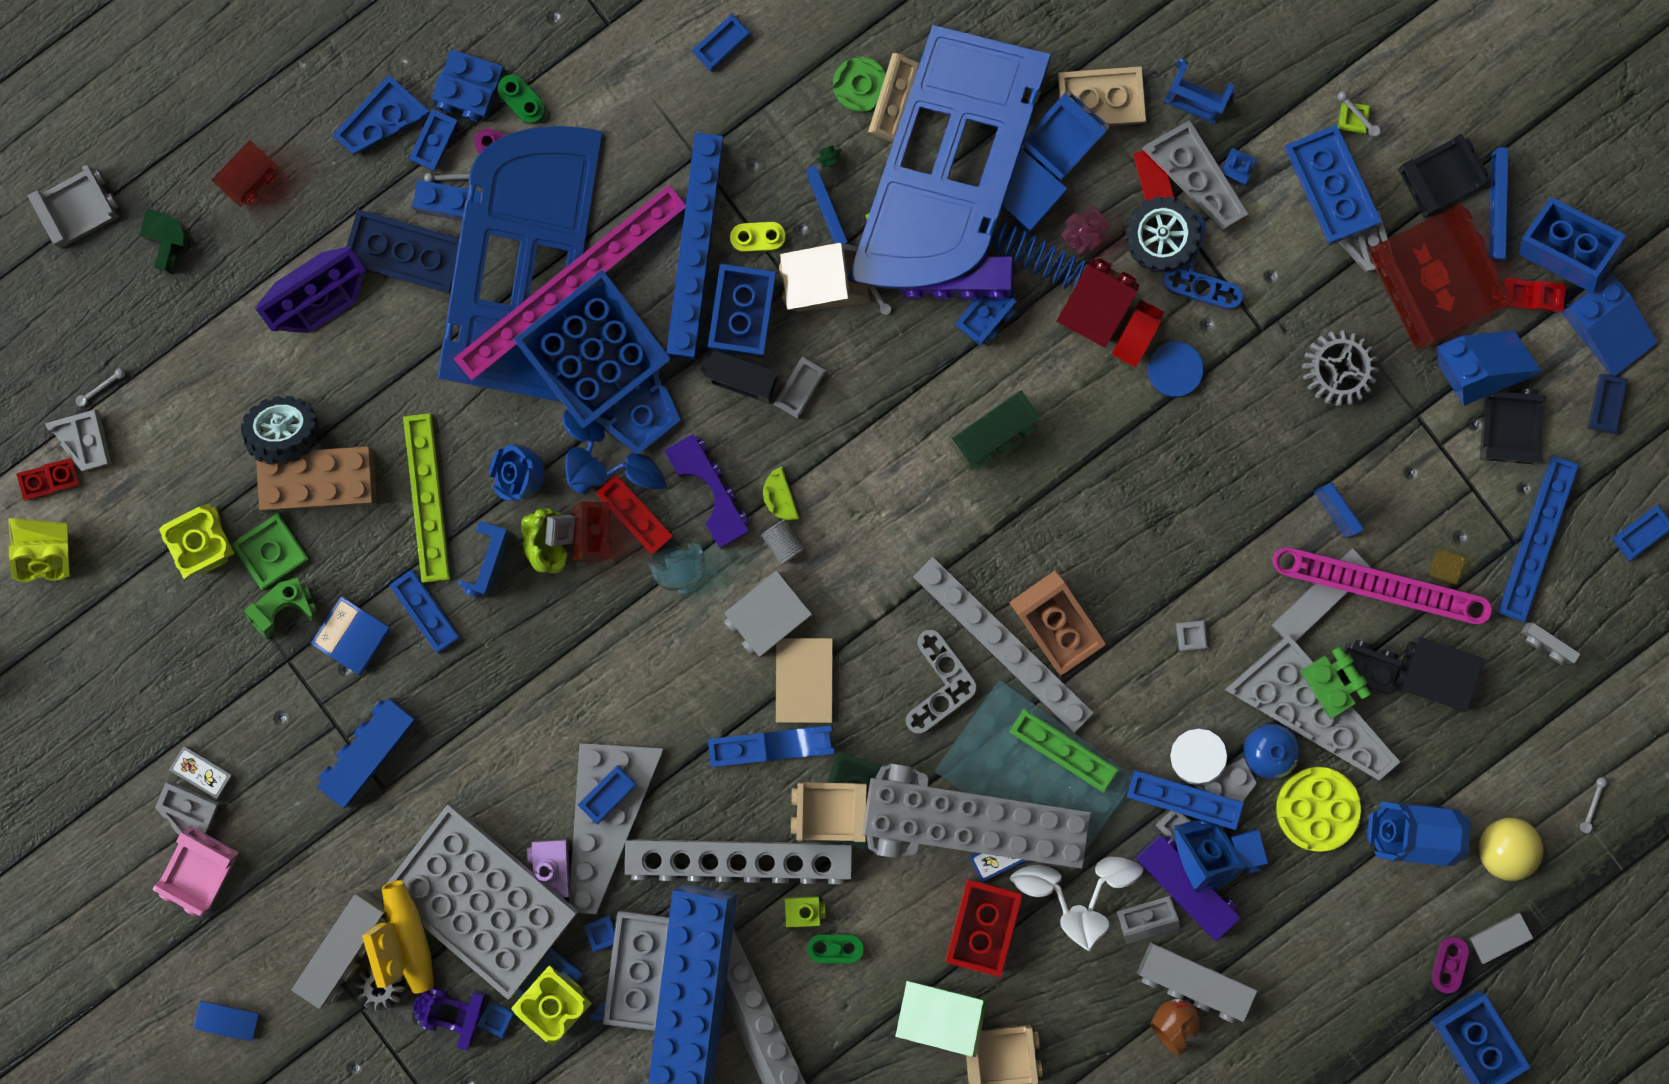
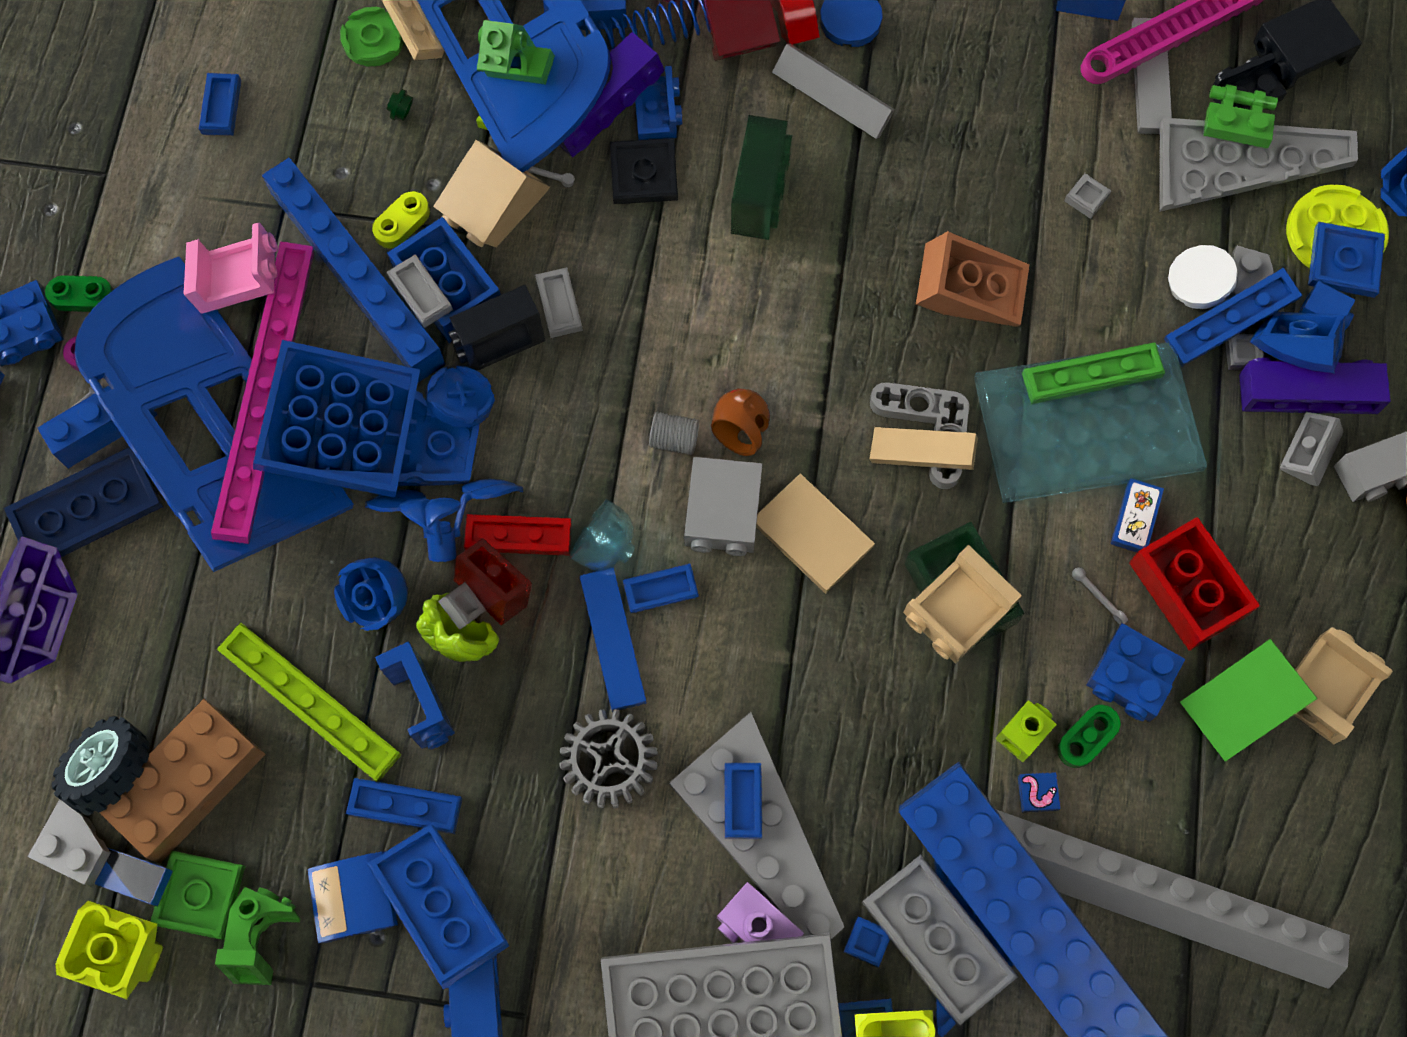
camera: 45 degrees left, 15 degrees down
blue plate [409,109,459,172] -> none
light grey brick [625,839,852,884] -> none
dark purple arch [664,434,751,549] -> none
blue piece [708,725,835,767] -> none
lime tile [763,466,799,521] -> none
blue tile [806,165,847,244] -> none
light grey piece [862,764,1090,868] -> none
light grey plate [913,557,1093,733] -> none
white plant [1010,857,1143,951] -> none
blue cylinder [1243,724,1300,779] -> none
none -> light grey wing [28,799,111,887]
none -> tile [94,848,173,907]
none -> bright pink panel [184,223,278,314]
none -> blue tile [367,823,509,990]
none -> light grey tile [387,254,453,328]
none -> blue tile [426,366,495,427]
none -> bright green tile [477,20,555,85]
none -> light grey gear [559,709,658,808]
none -> blue tile [580,567,647,712]
none -> black tile [610,138,678,204]
none -> blue tile [623,563,699,614]
none -> dark orange helmet [711,388,770,456]
none -> light grey tile [772,44,895,139]
none -> tan tile [869,427,978,470]
none -> blue tile [1018,772,1060,813]
none -> light grey hinge [1072,567,1128,625]
none -> blue plate [1086,623,1185,722]
none -> blue tile [1308,222,1385,298]

